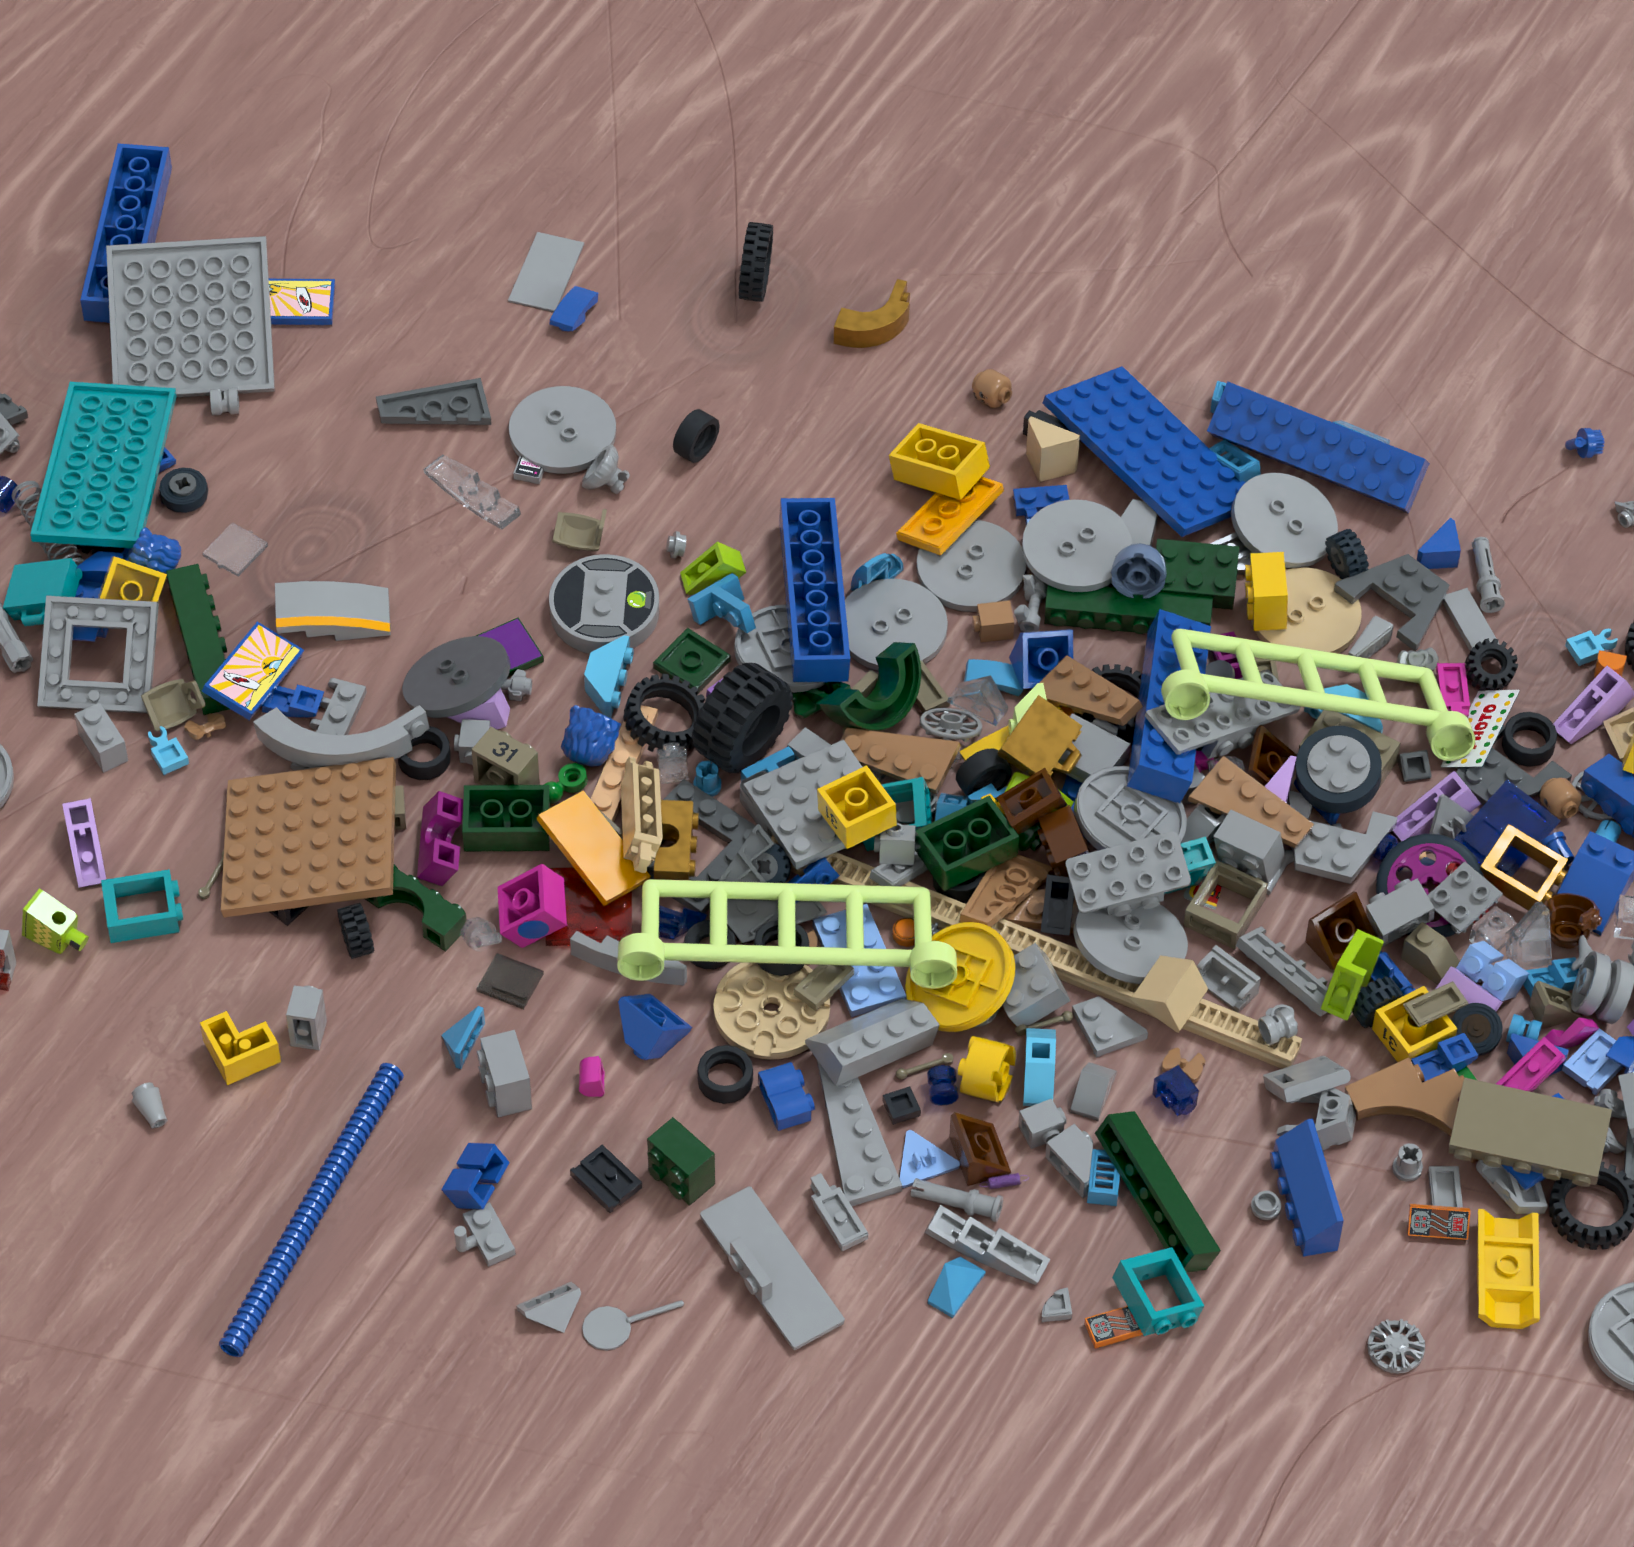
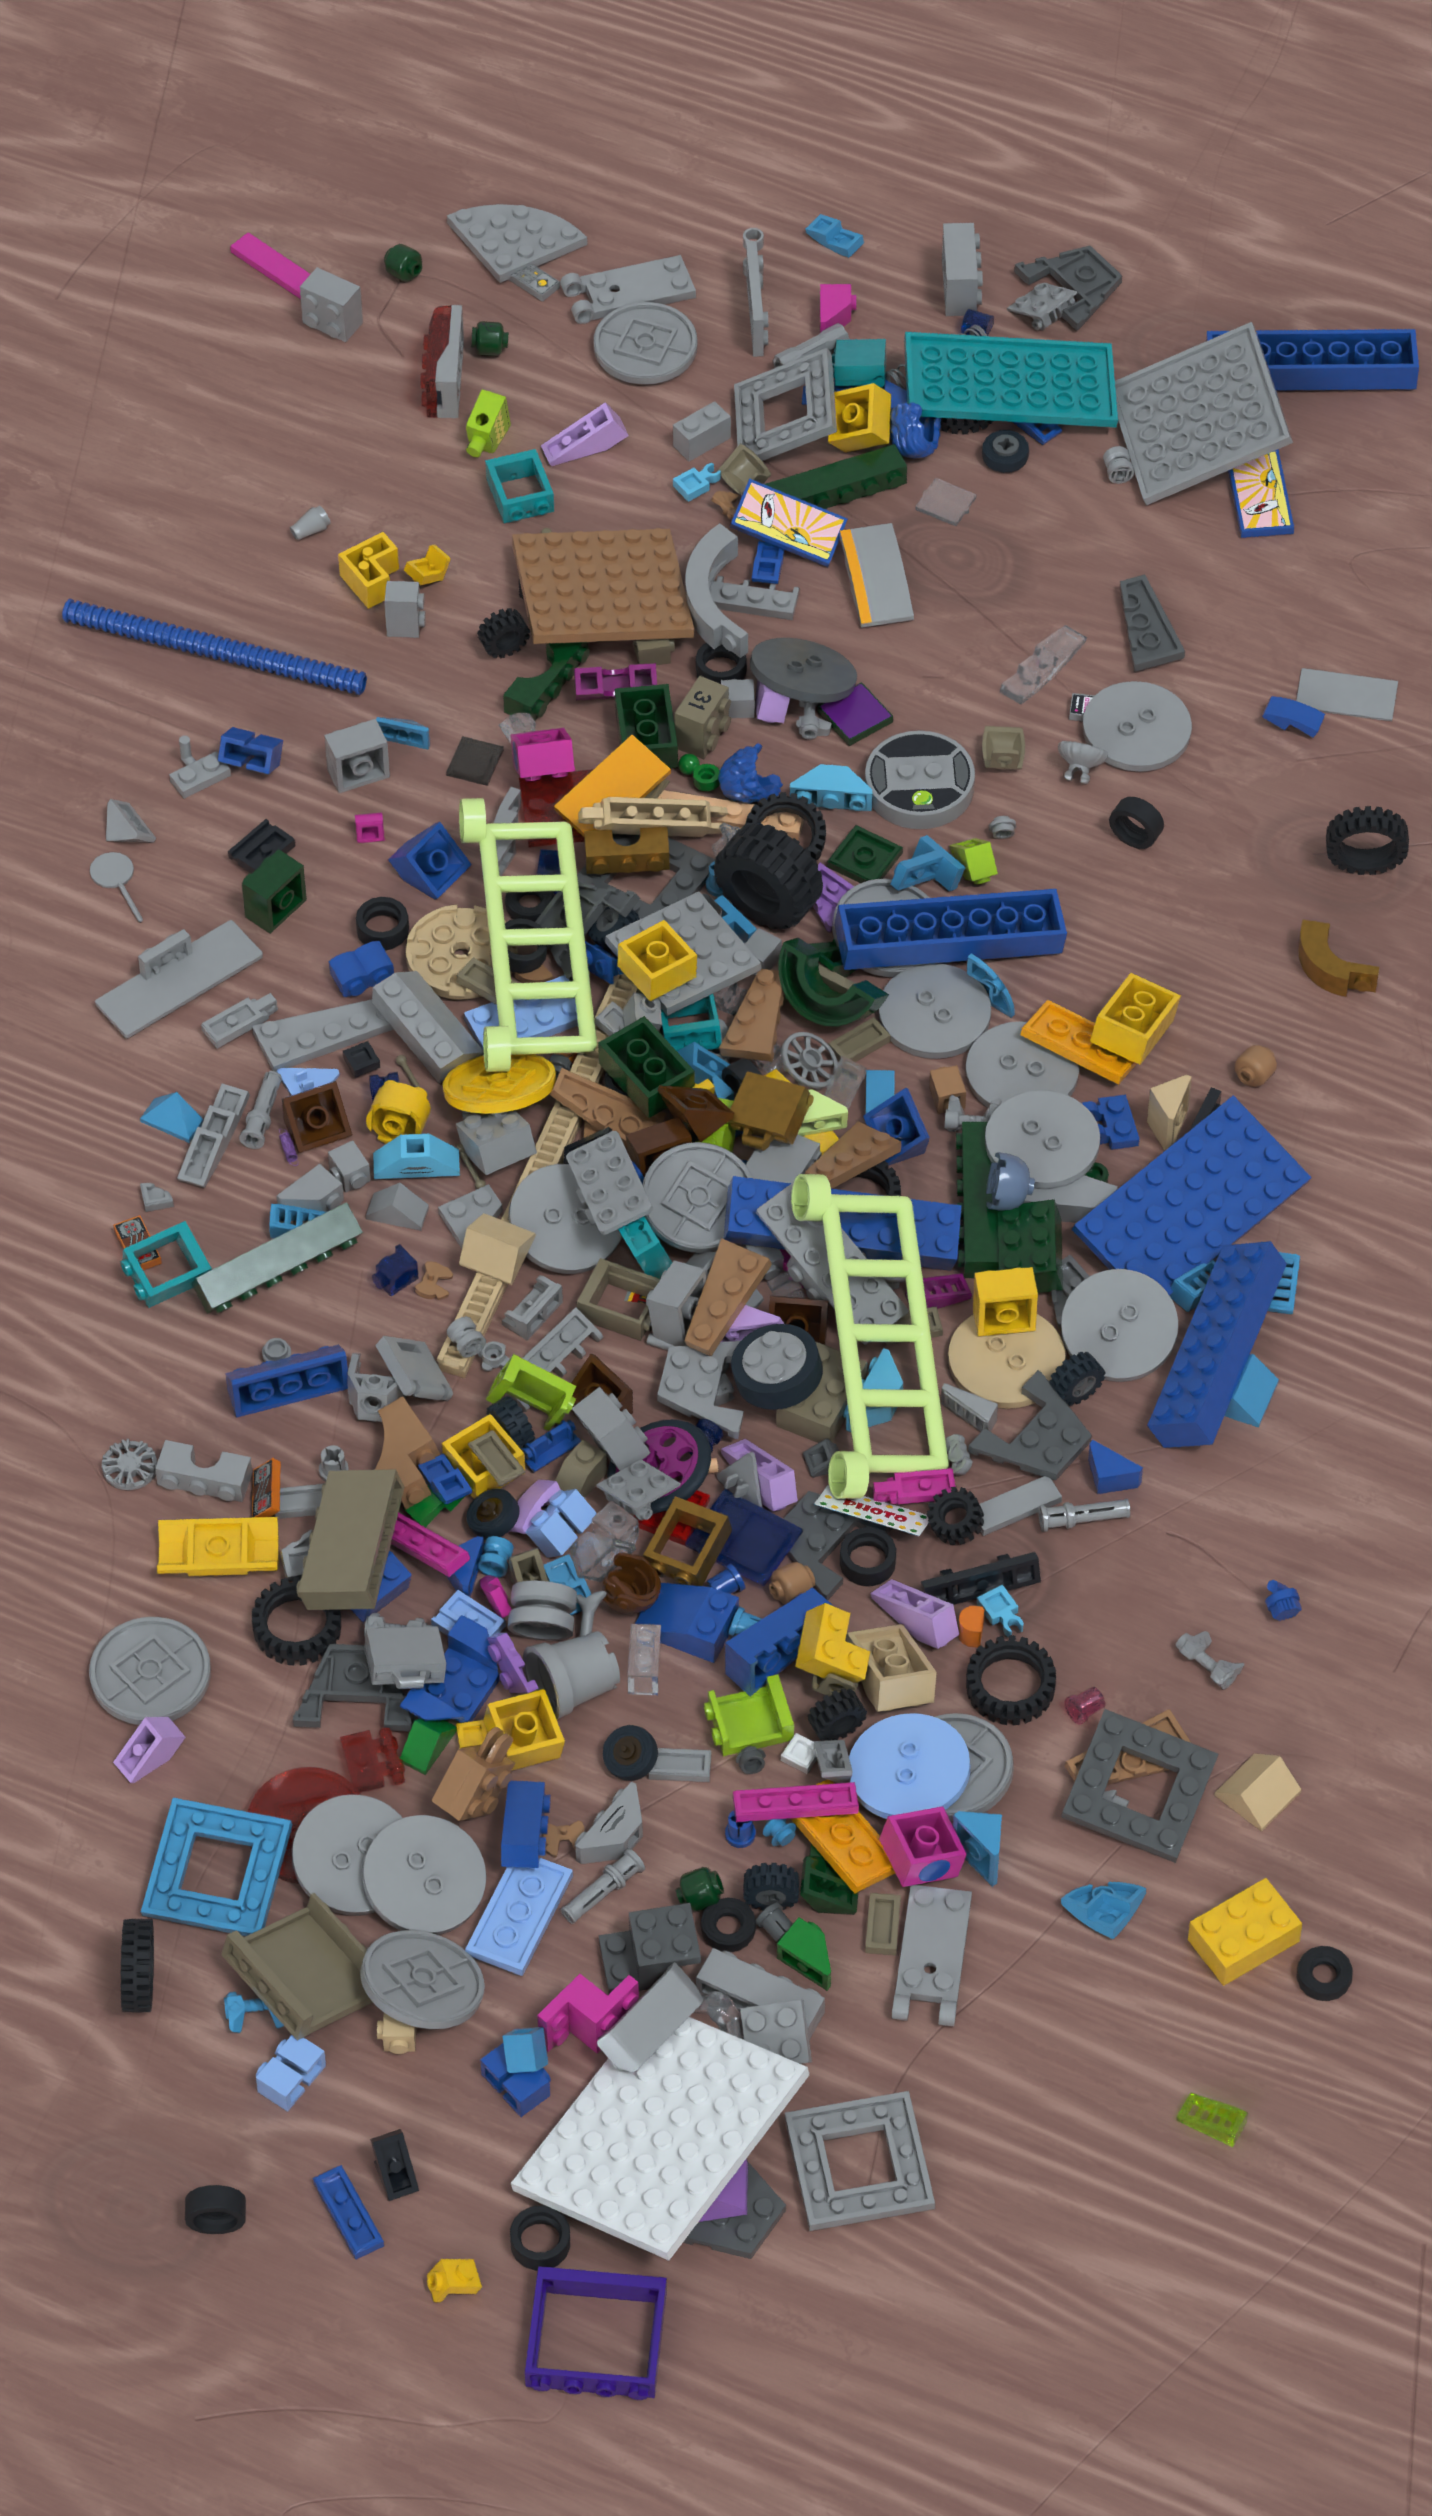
camera: 85 degrees right, 0 degrees up
none -> light grey arch [155,1440,252,1502]
none -> yellow bracket [403,544,451,585]
none -> black hinge [921,1552,1041,1605]

